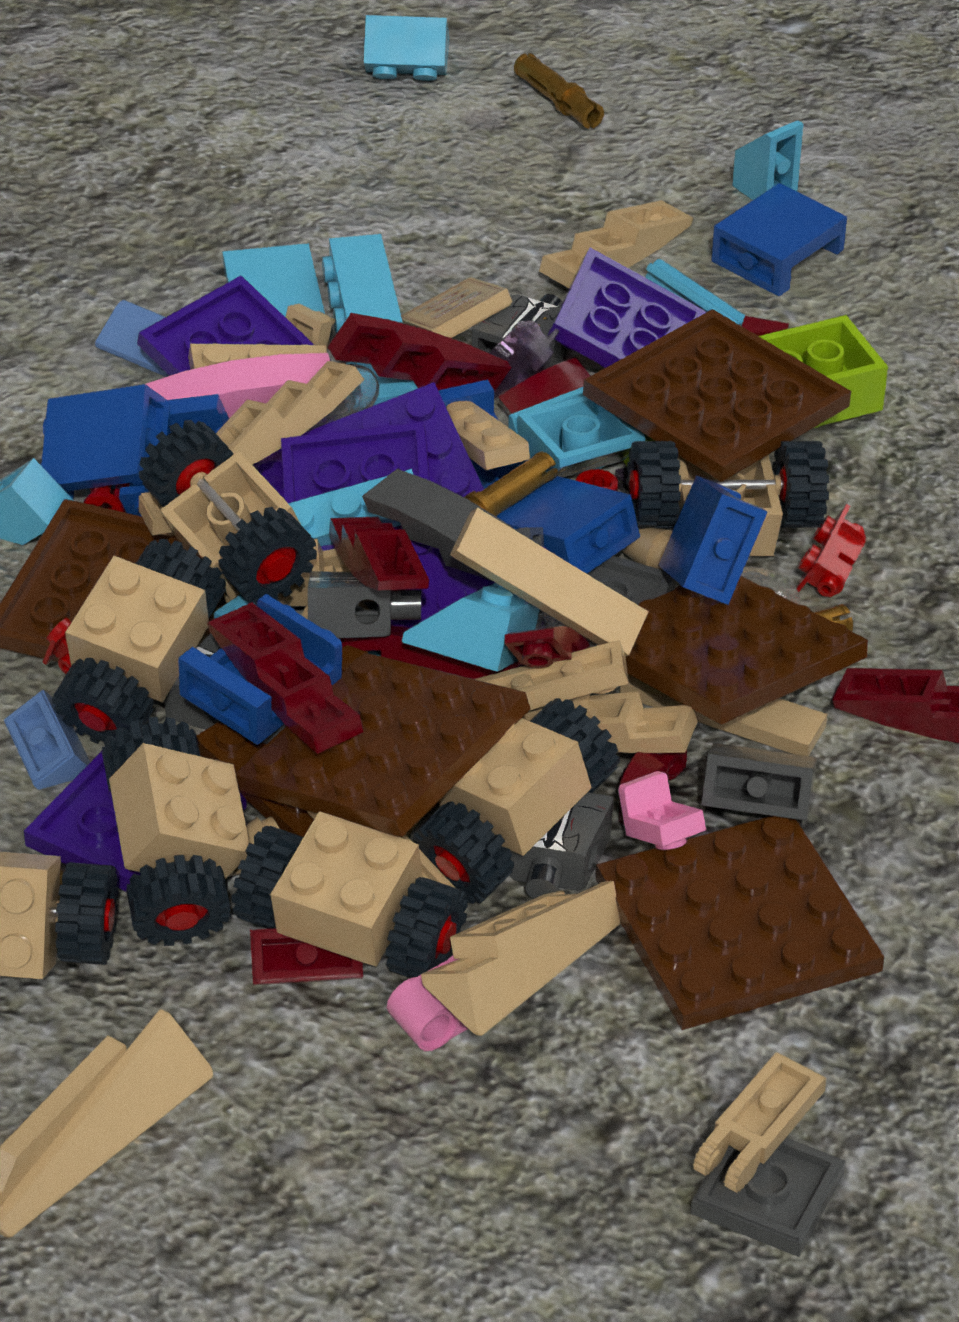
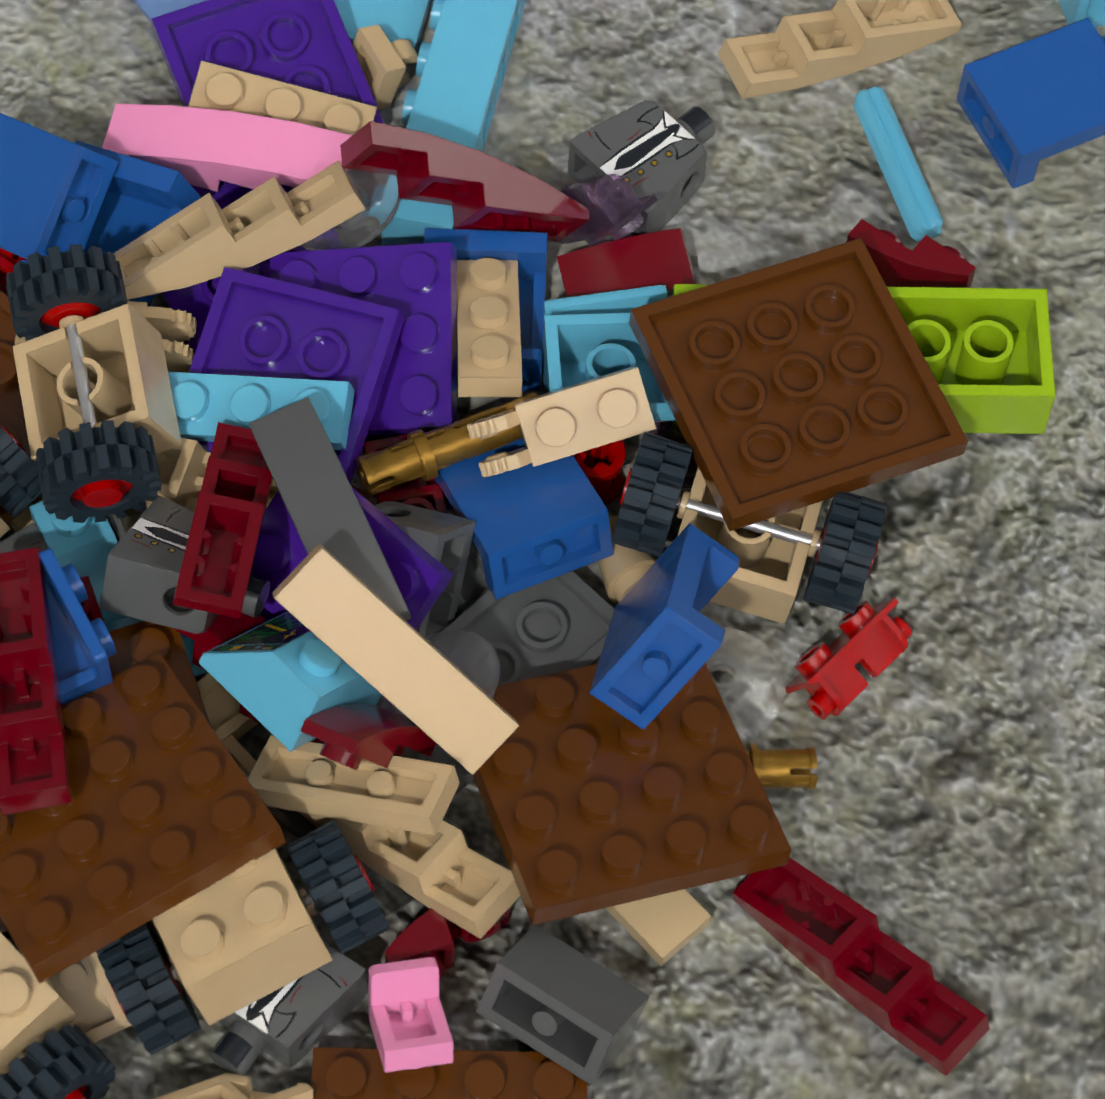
camera: 20 degrees right, 20 degrees up
tan tile [401,277,512,338] -> none
dark purple plate [547,247,706,368] -> none
none -> tan hinge [467,366,656,477]

